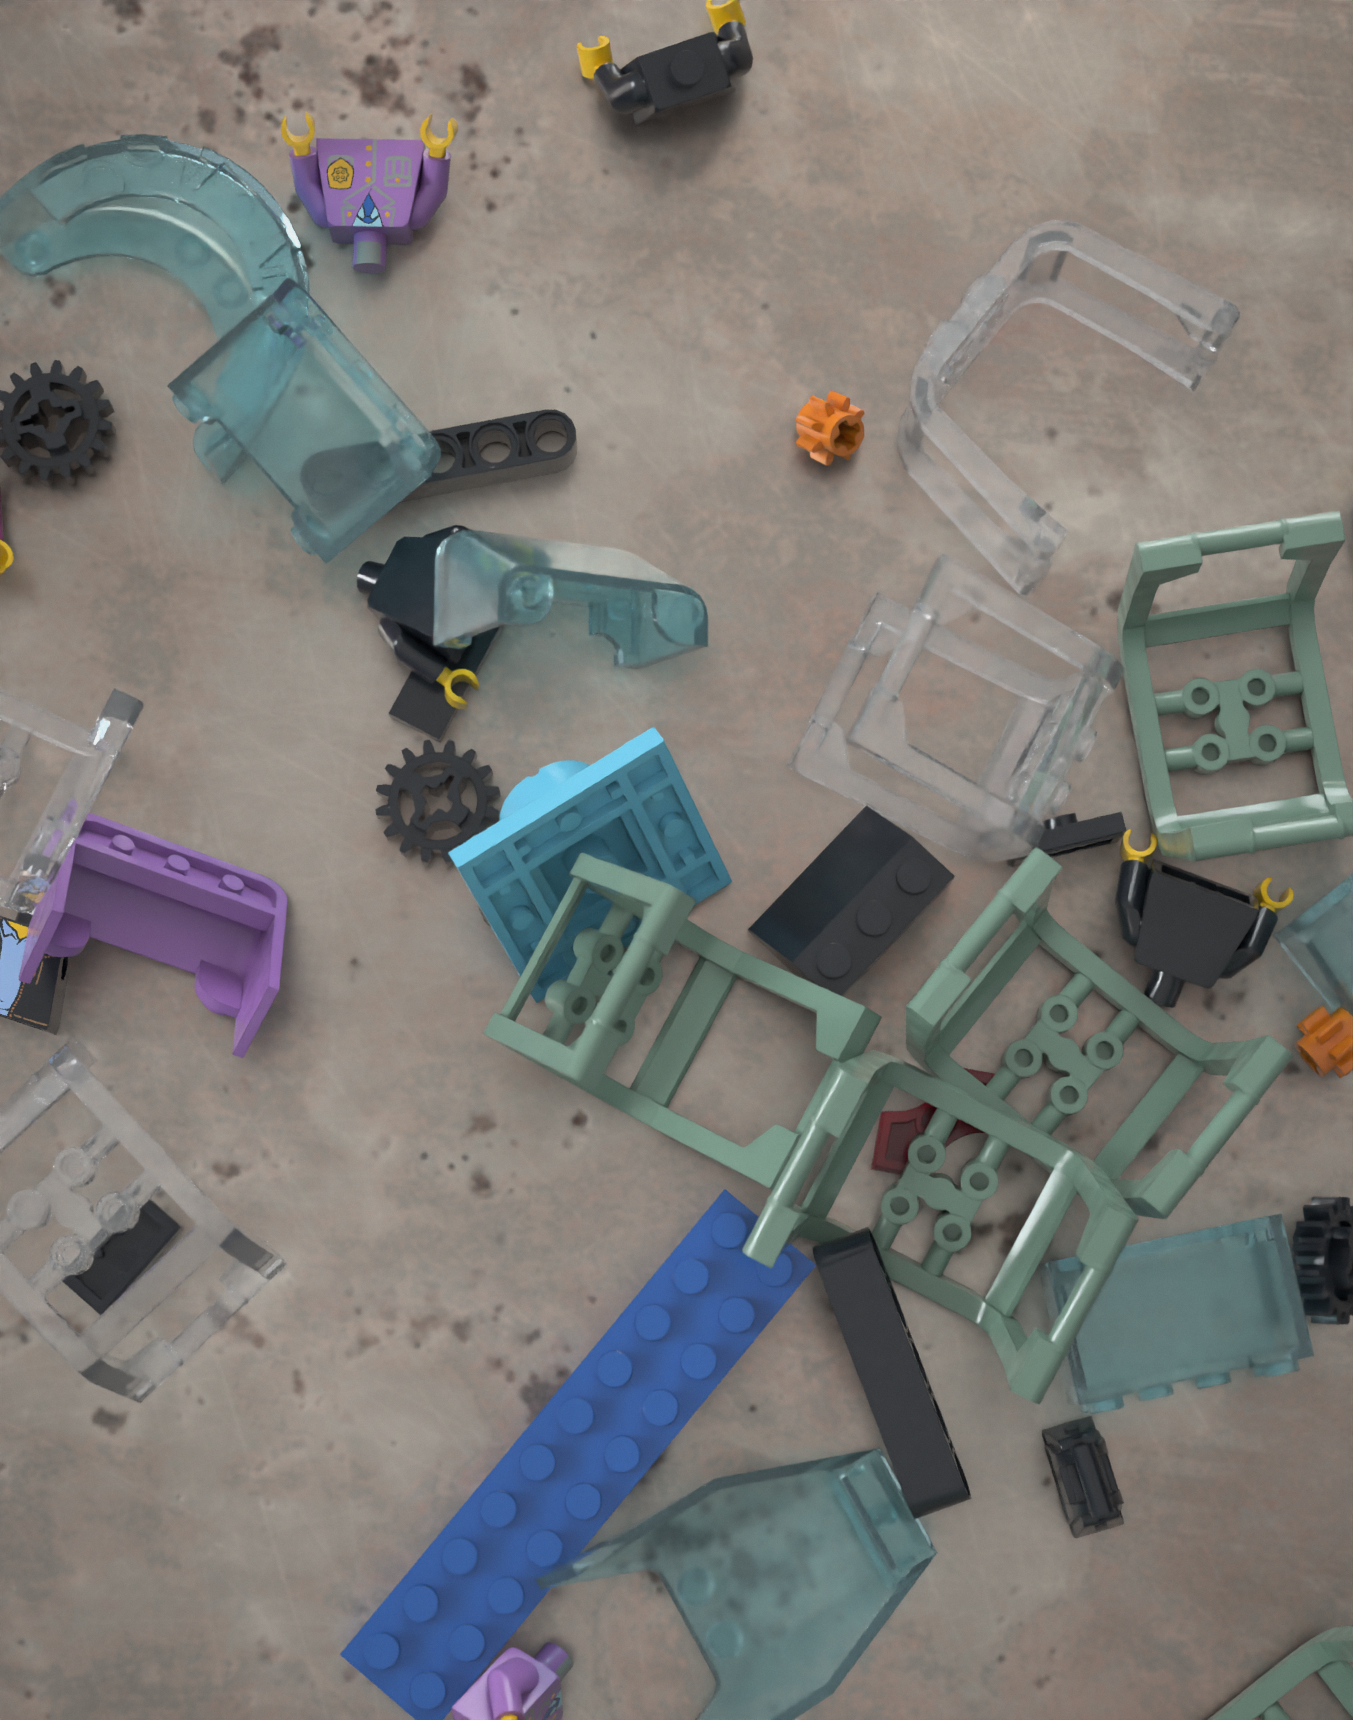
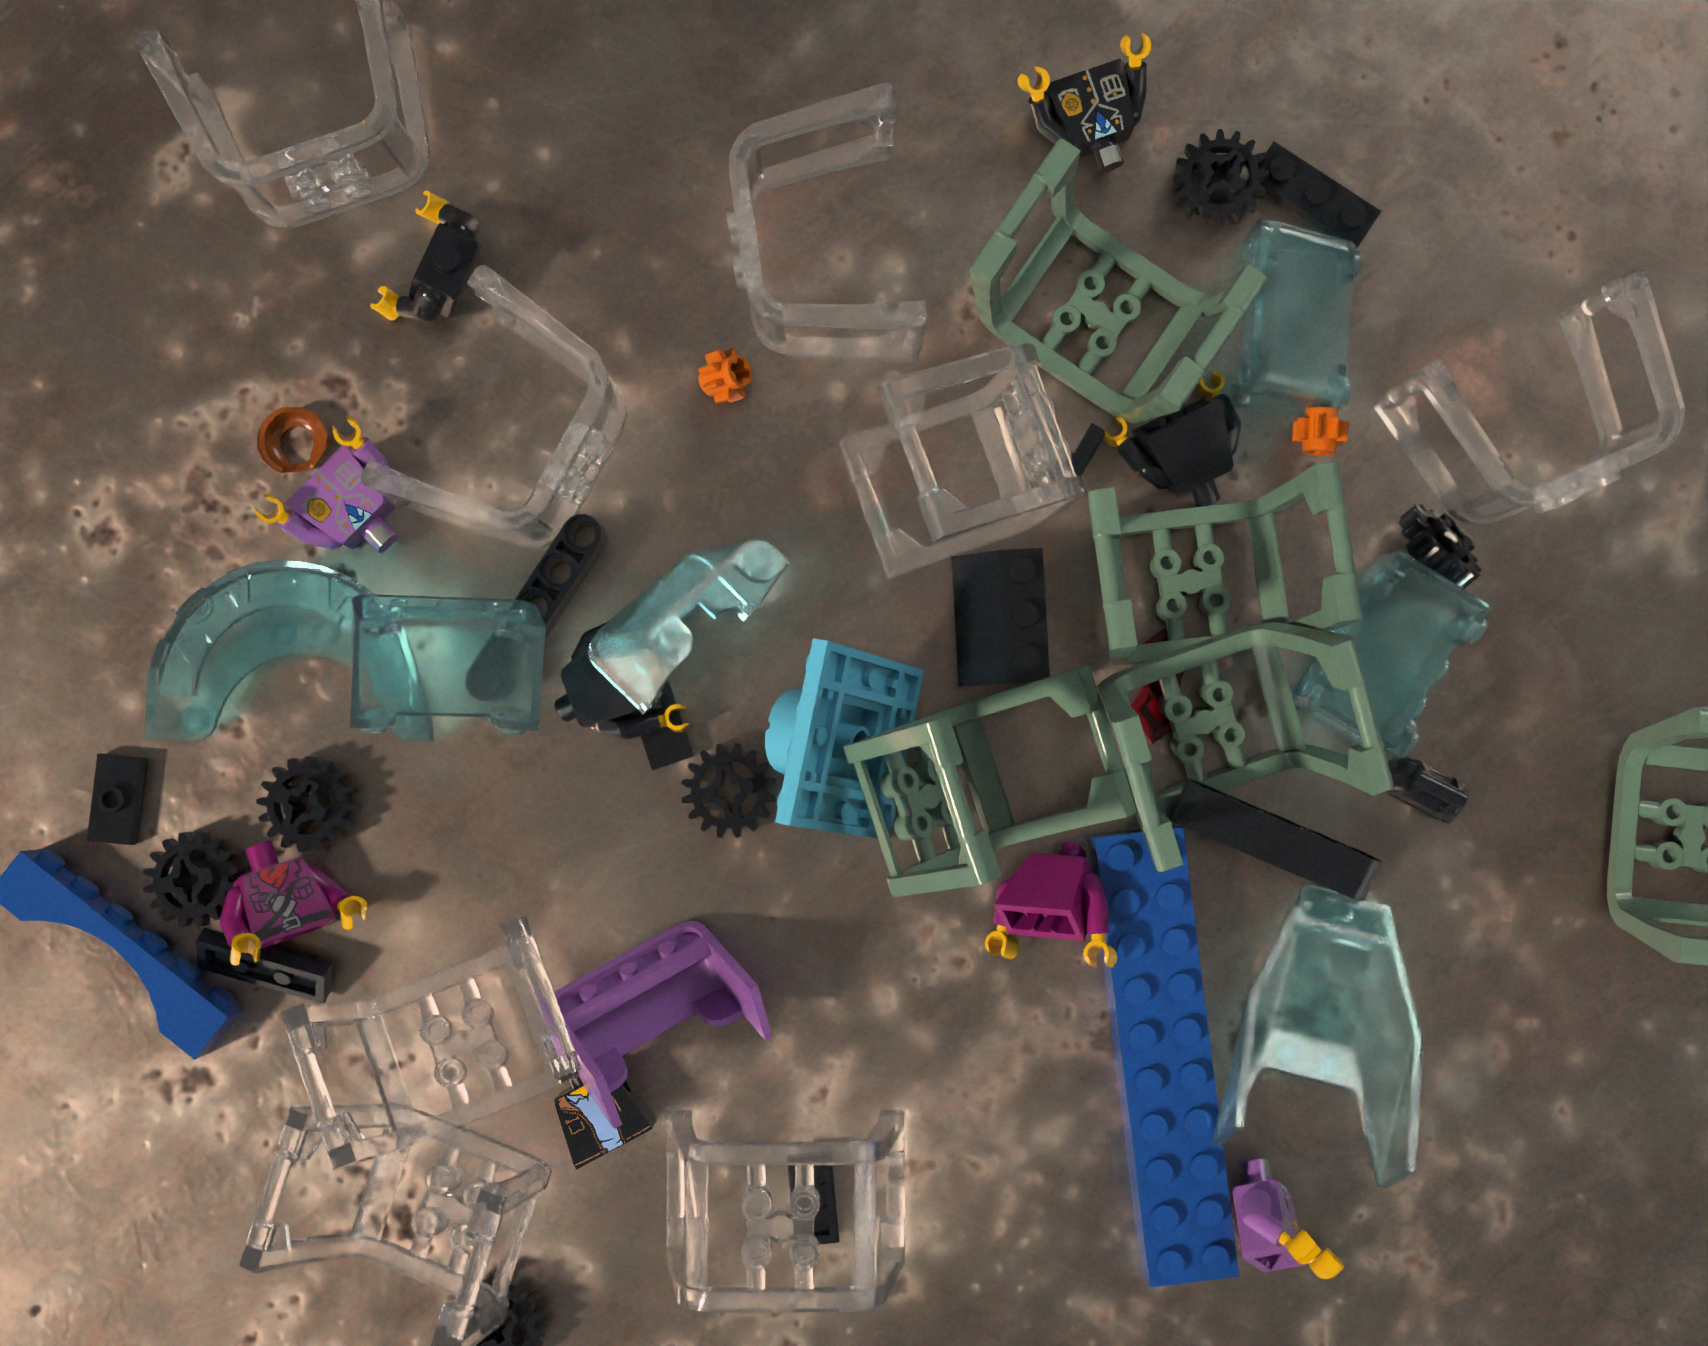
camera: 50 degrees left, 5 degrees up
none -> dark orange piece [257,407,329,473]
none -> clear windscreen [361,265,627,549]
none -> magenta torso [985,842,1117,968]

